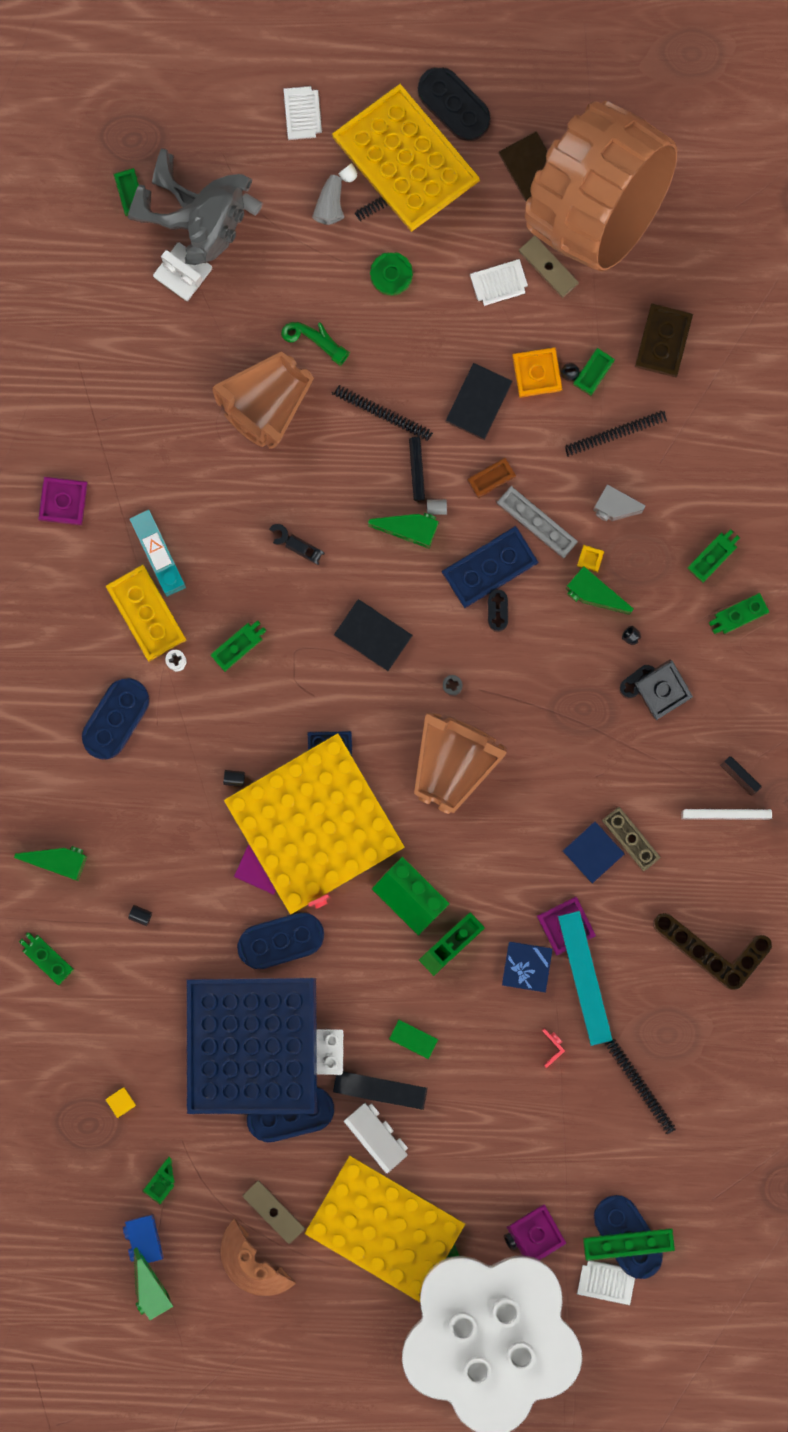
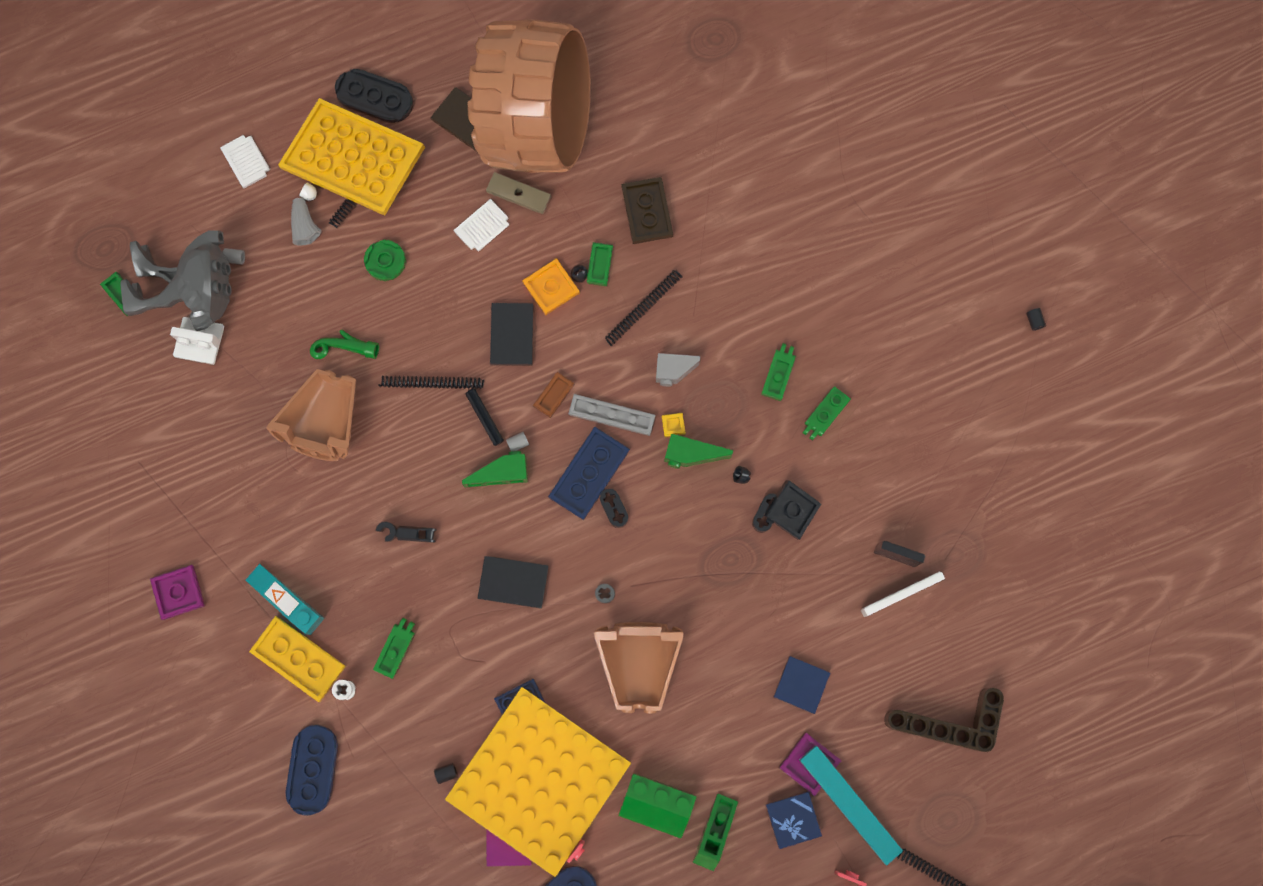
camera: 30 degrees left, 5 degrees down
dark tan tile [602,807,661,872] -> none

